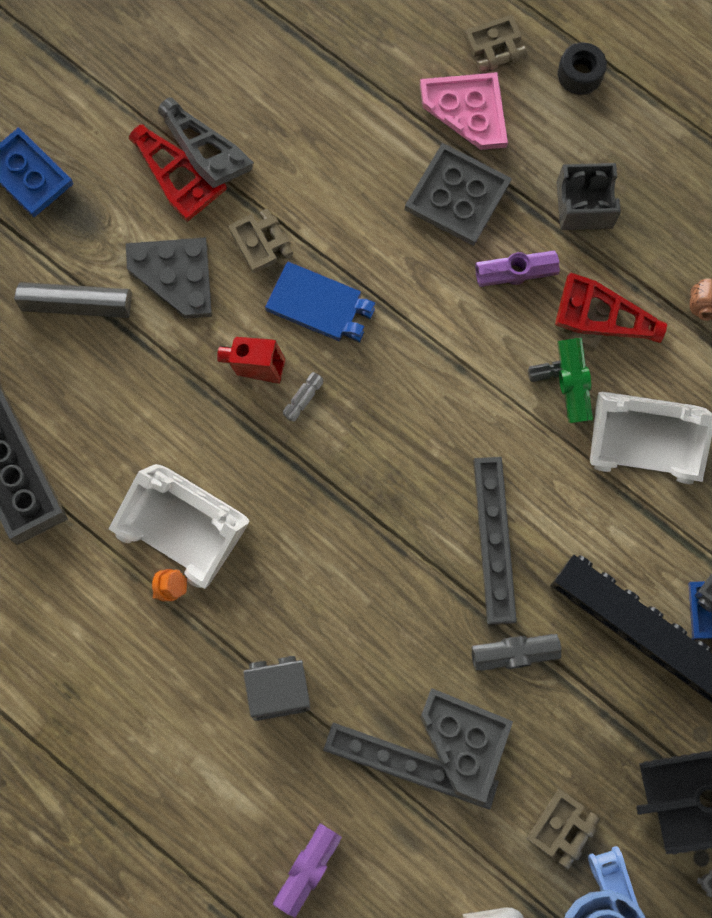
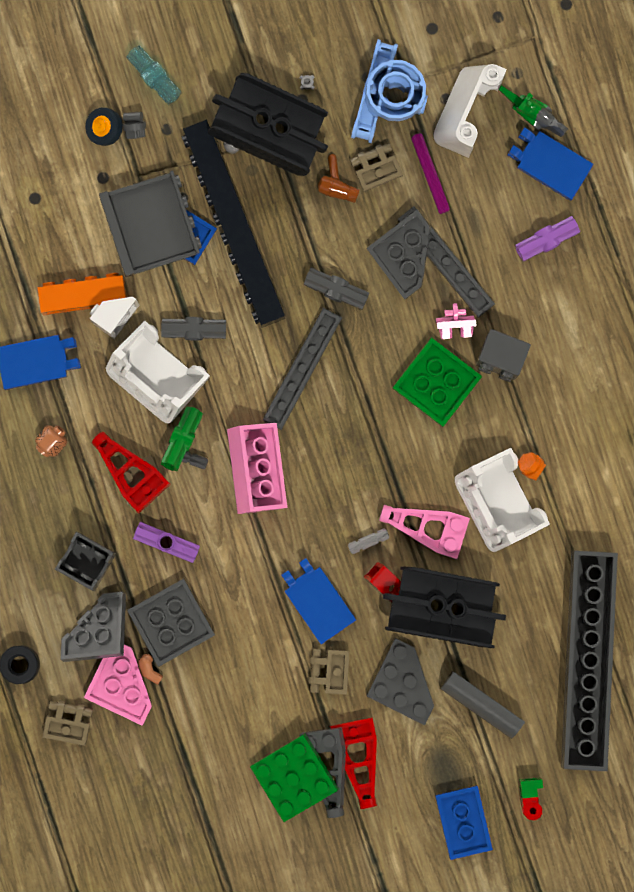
camera: 145 degrees left, 10 degrees up
none -> dark grey plate [60,591,126,662]
none -> nougat arm [139,654,163,685]
none -> dark grey piece [161,317,226,341]
none -> bright pink slope [227,423,287,514]
none -> green plate [250,733,339,822]
none -> dark orange piece [318,154,359,203]
none -> bright pink plate [379,505,470,559]
none -> black piece [383,566,506,648]
none -> green plate [392,337,482,427]
none -> magenta axle [411,133,450,214]
none -> bright pink hips [436,303,476,339]

